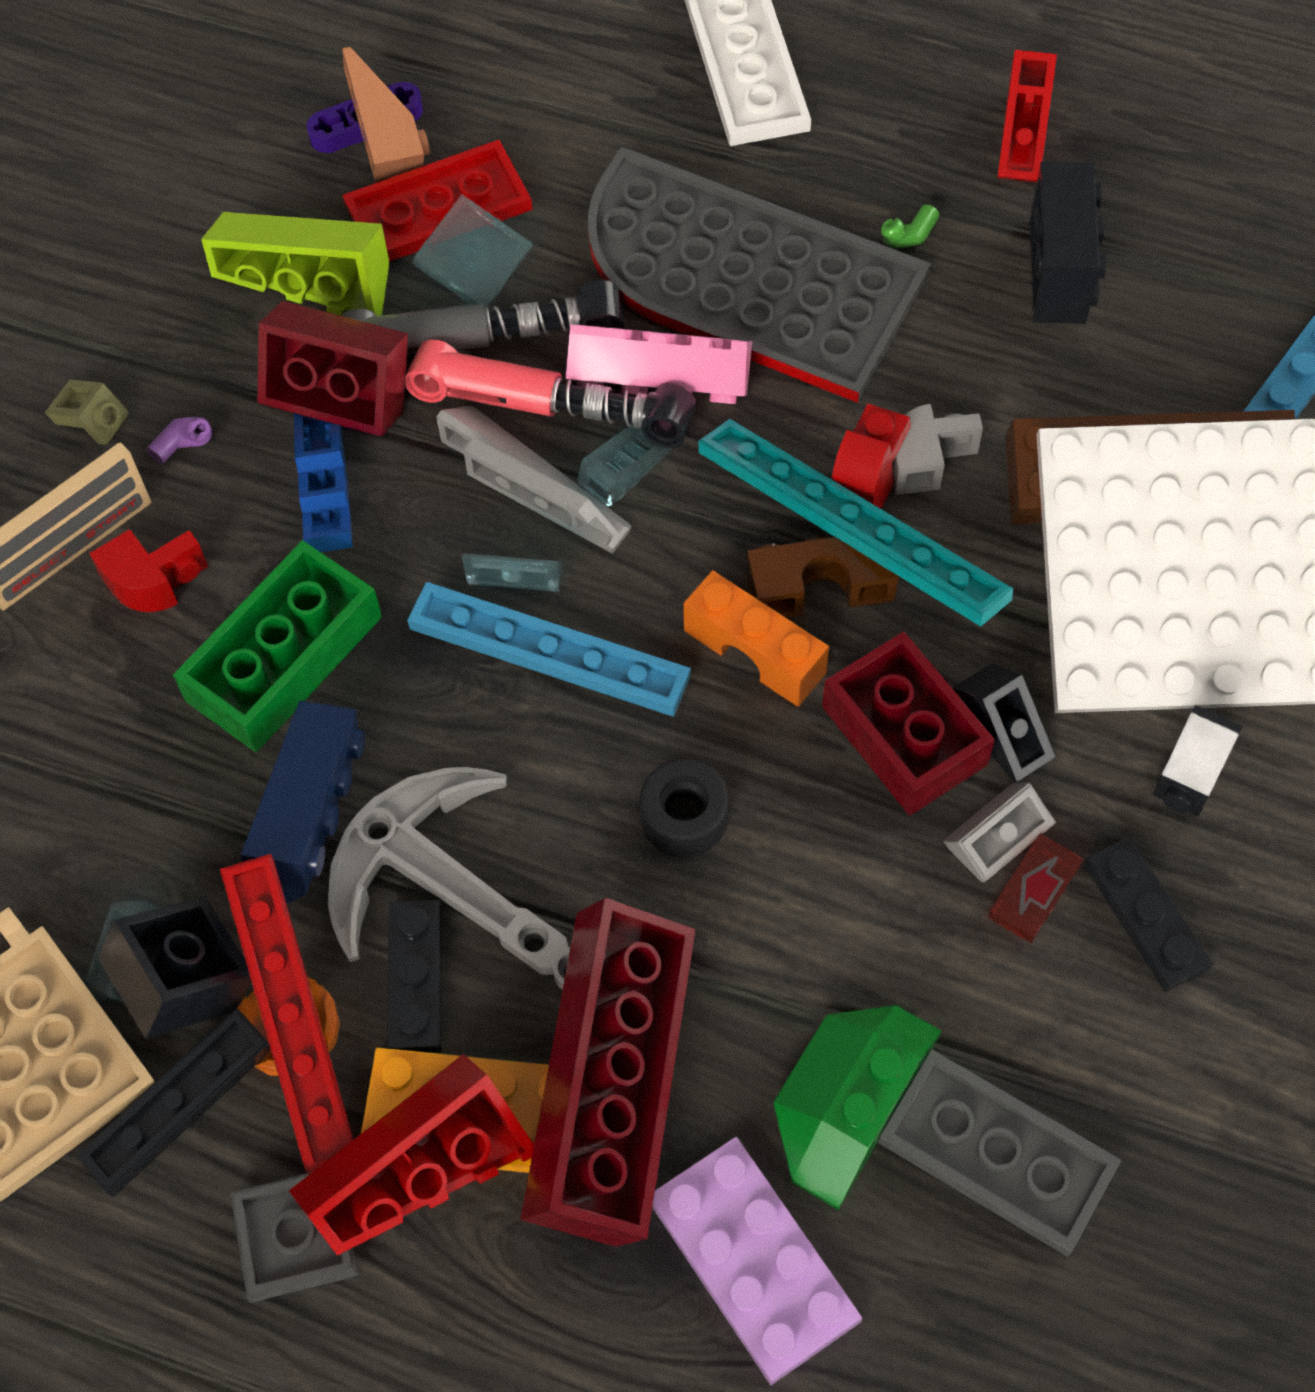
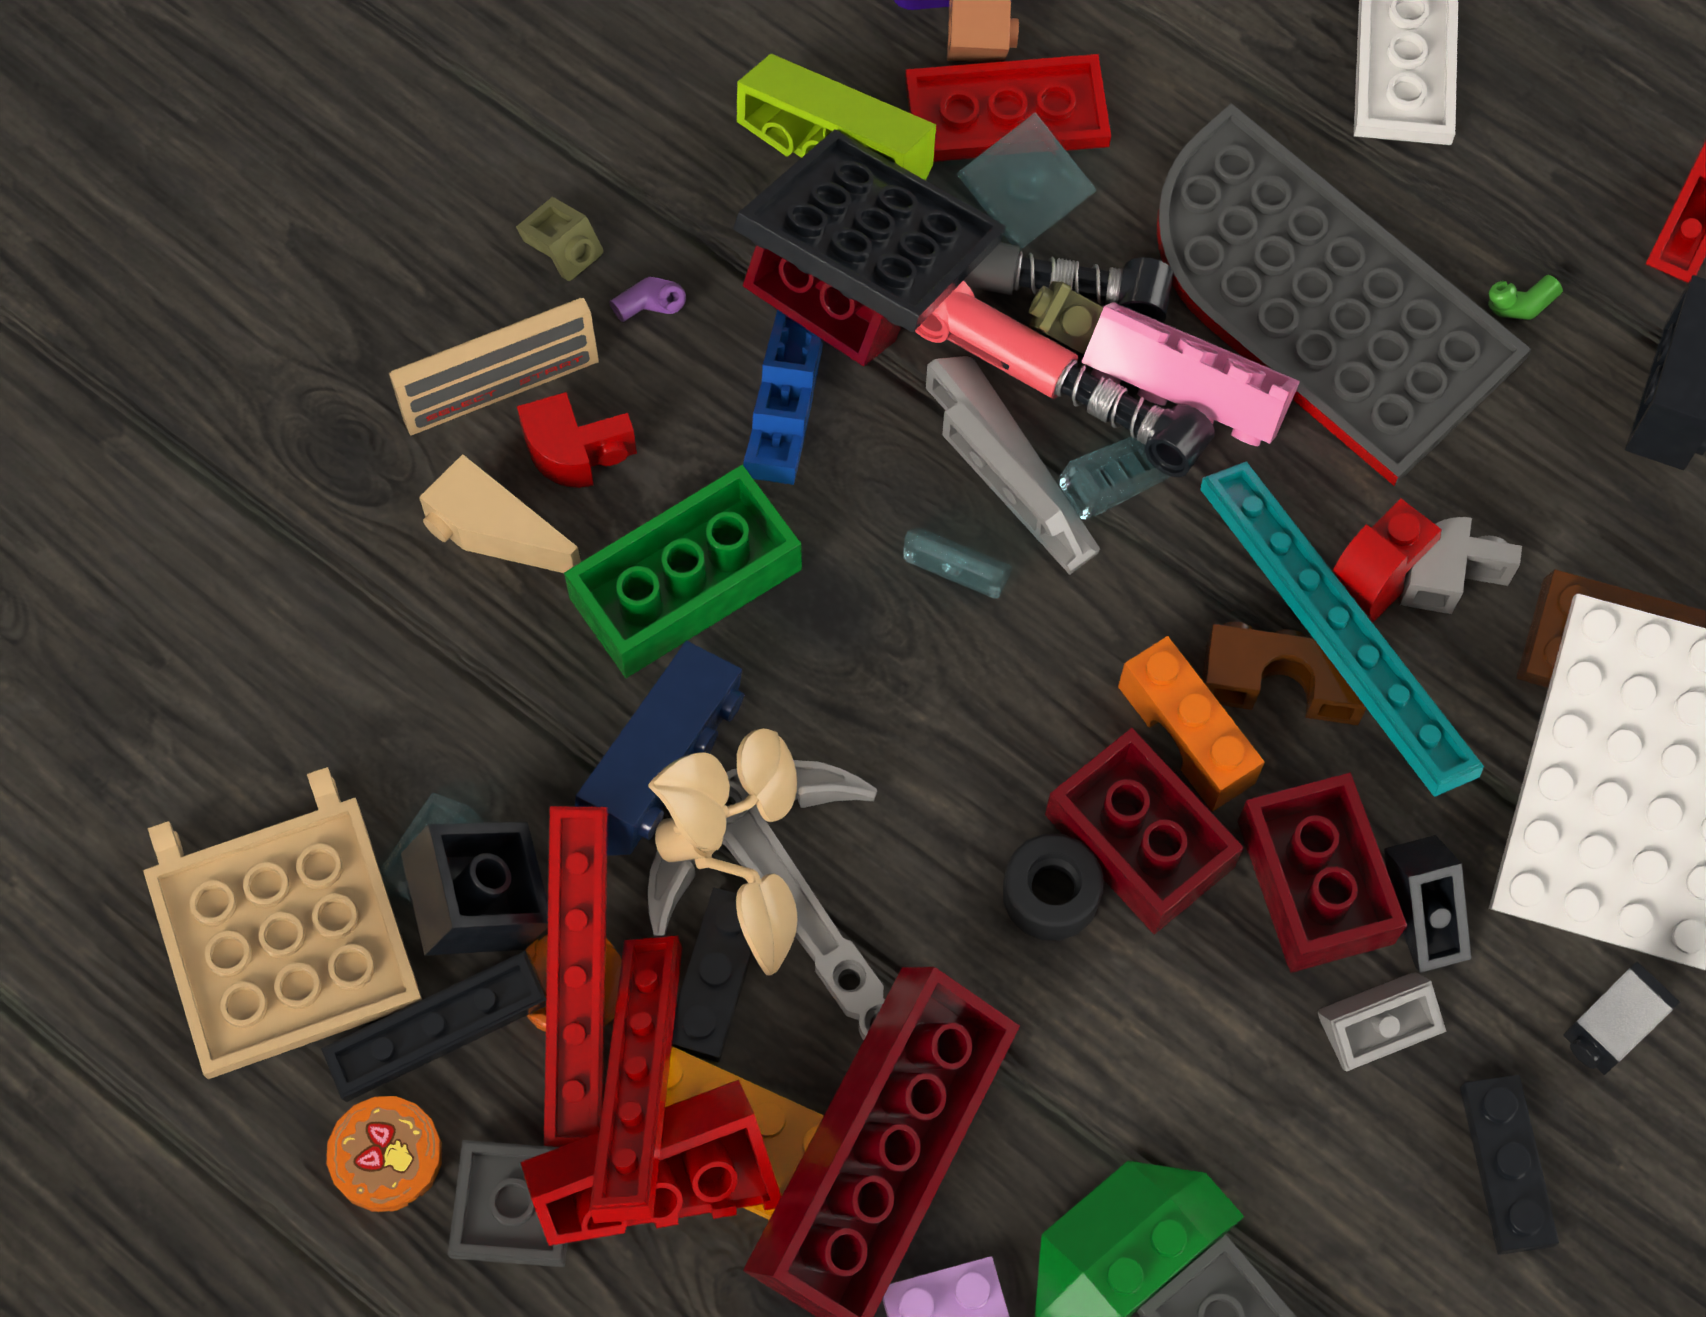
camera: 15 degrees right, 5 degrees up
dark azure plate [407,582,691,717] -> none
clear red tile [988,833,1084,944] -> none
none -> tile [326,1096,442,1212]
none -> tan slope [419,454,581,573]
none -> red tile [589,936,682,1223]
none -> tan plant [648,728,797,976]
none -> black plate [733,129,1007,333]
none -> olive bracket [1029,281,1103,355]
none -> dark red brick [1045,728,1244,935]

